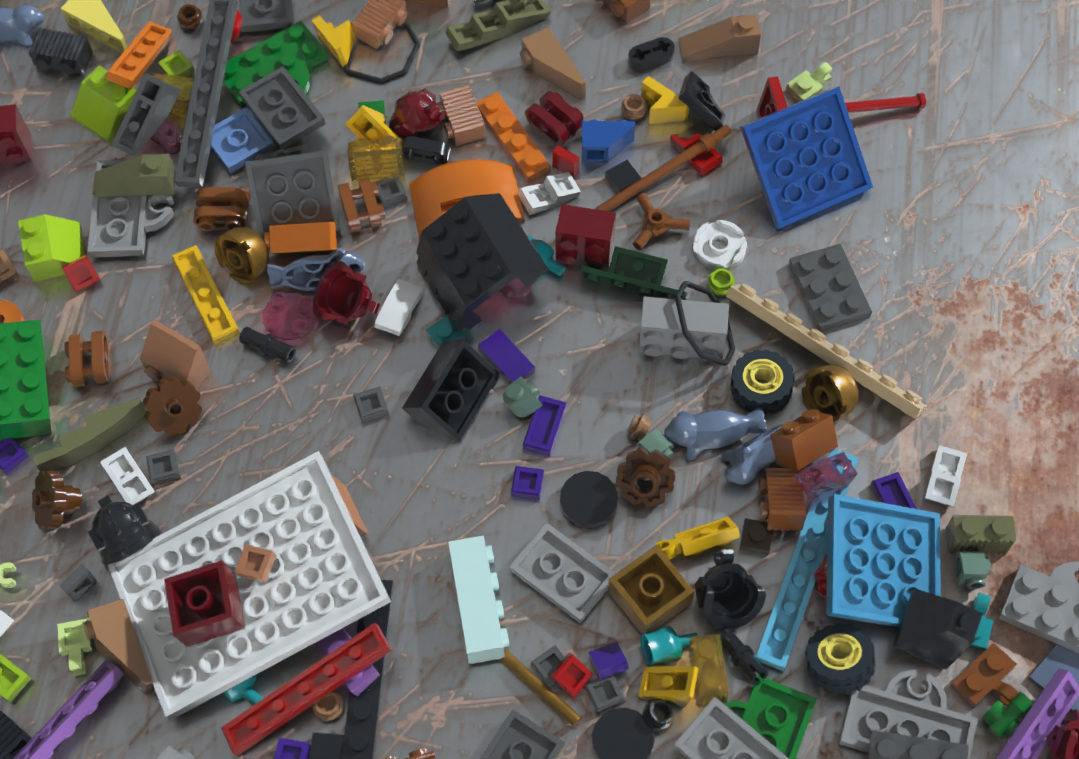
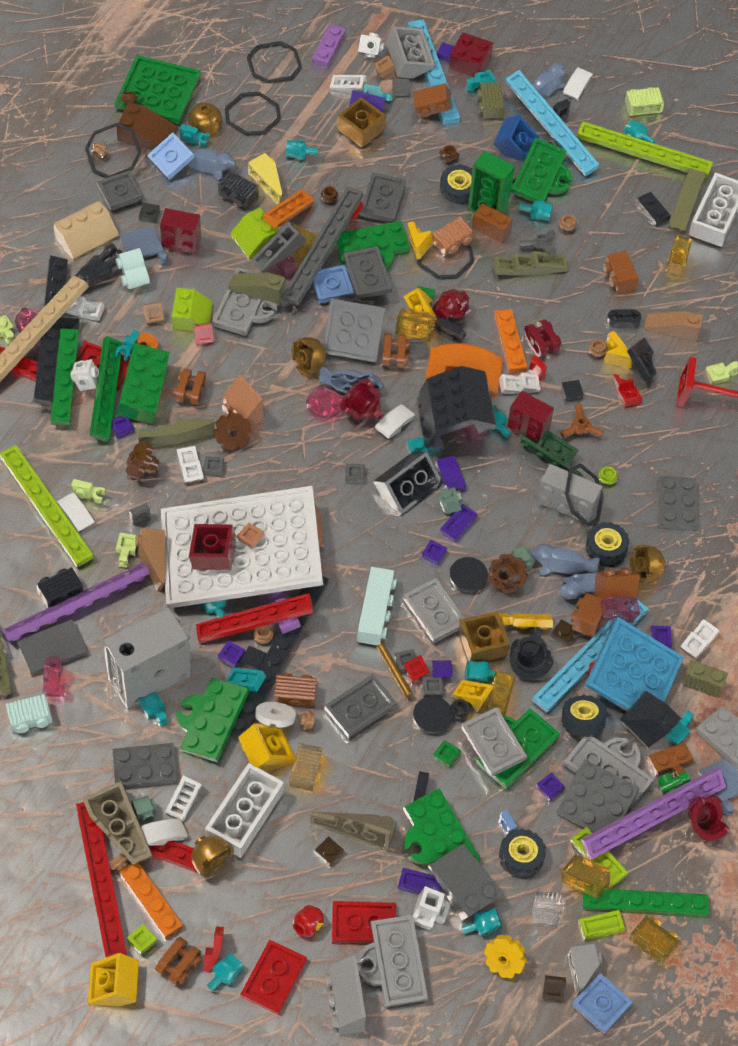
camera: 15 degrees right, 5 degrees down
black helmet [88,495,159,565] -> none
lime plate [158,49,195,85] -> none
yellow tile [171,245,240,345] -> none
dark orange brick [193,187,250,231] -> none
black pin [239,326,296,363] -> none
orange slope [264,222,337,254] -> none
nougat brick [436,84,486,146] -> none
medium nougat slope [520,27,586,100] -> none
blue slope [582,120,635,162] -> none
dark orange bar [595,125,732,212] -> none
medium nougat plate [627,413,652,441] -> none
white tile [692,220,747,270] -> none
black pin [717,628,768,685] -> none
tan plate [725,284,927,419] -> none
blue plate [740,86,873,229] -> none
sand green plate [954,551,991,589] -> none

